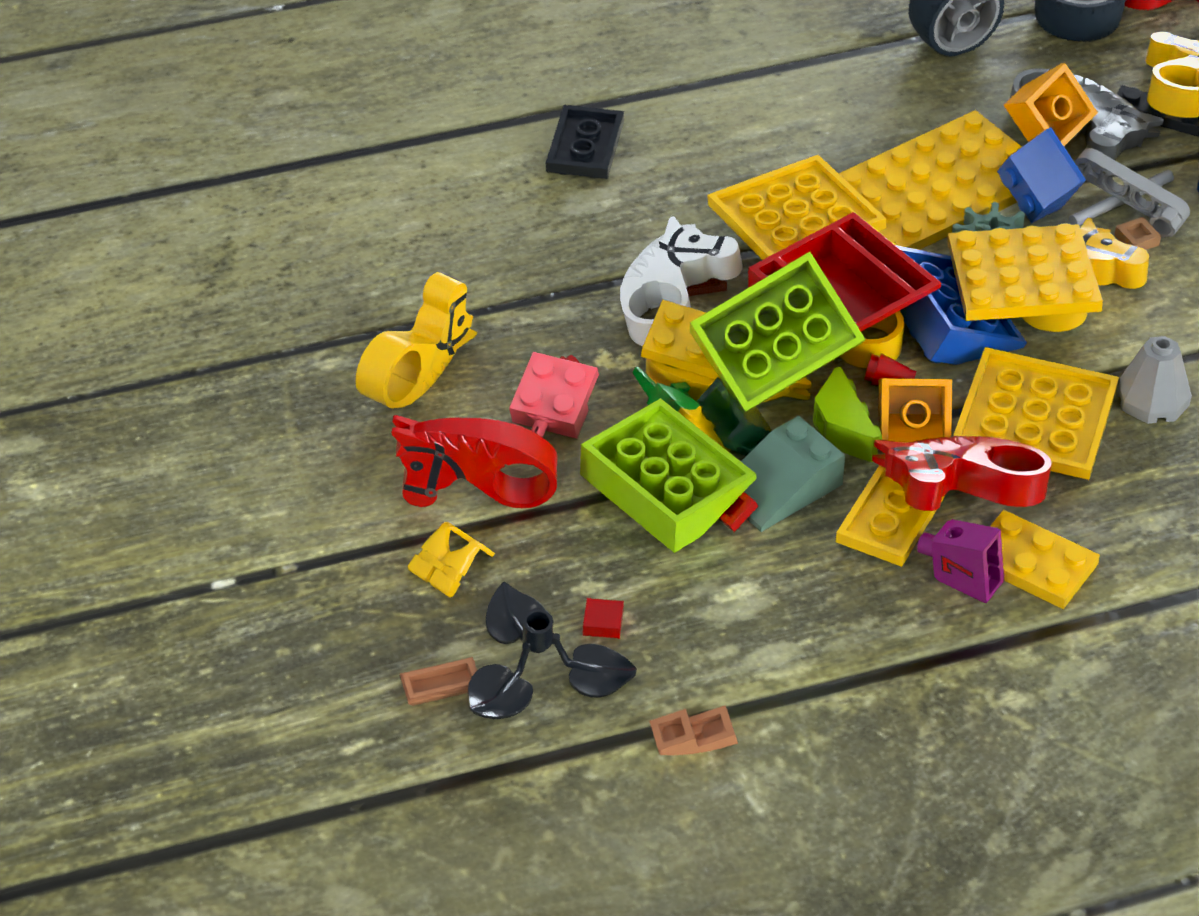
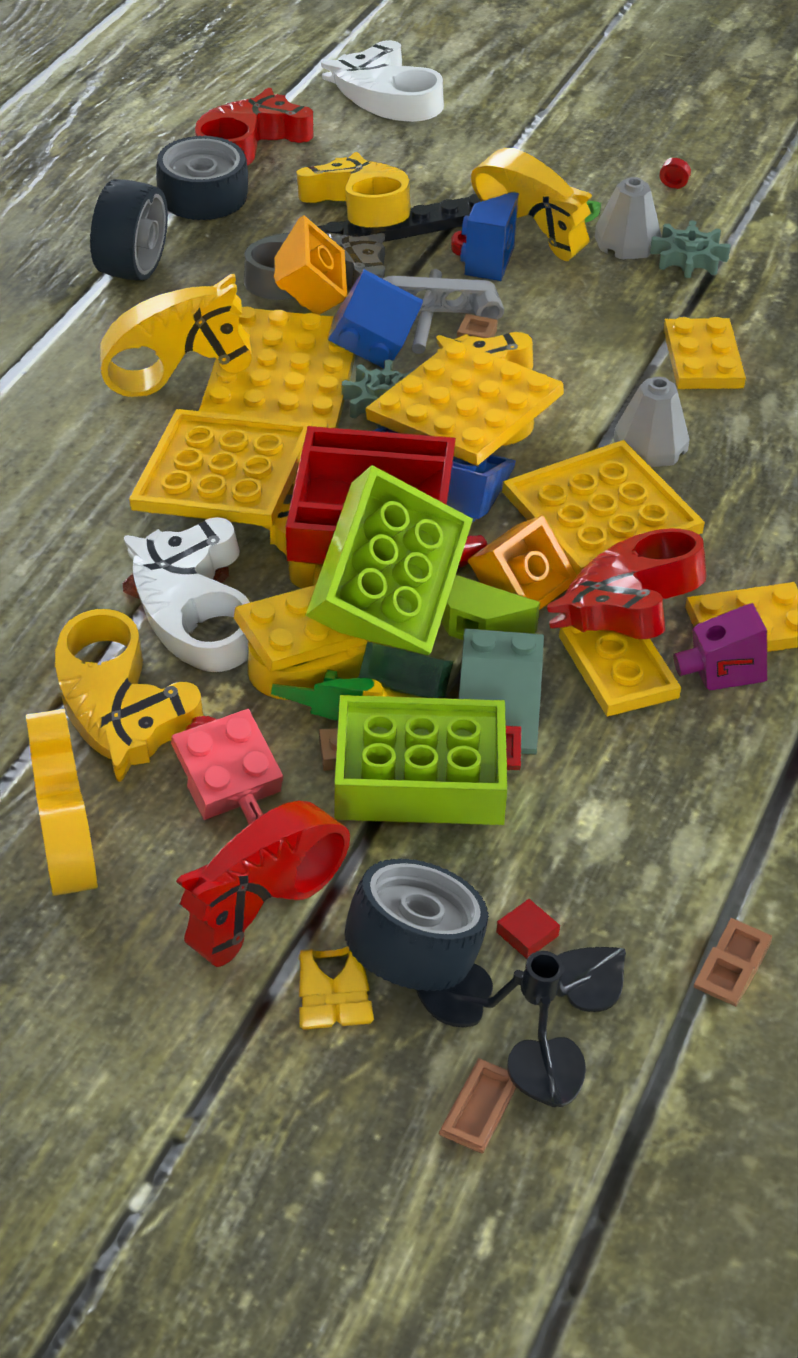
camera: 50 degrees left, 0 degrees up
none -> yellow animal [55,609,203,782]
none -> yellow animal [100,274,252,397]
none -> black wheel [344,858,489,991]

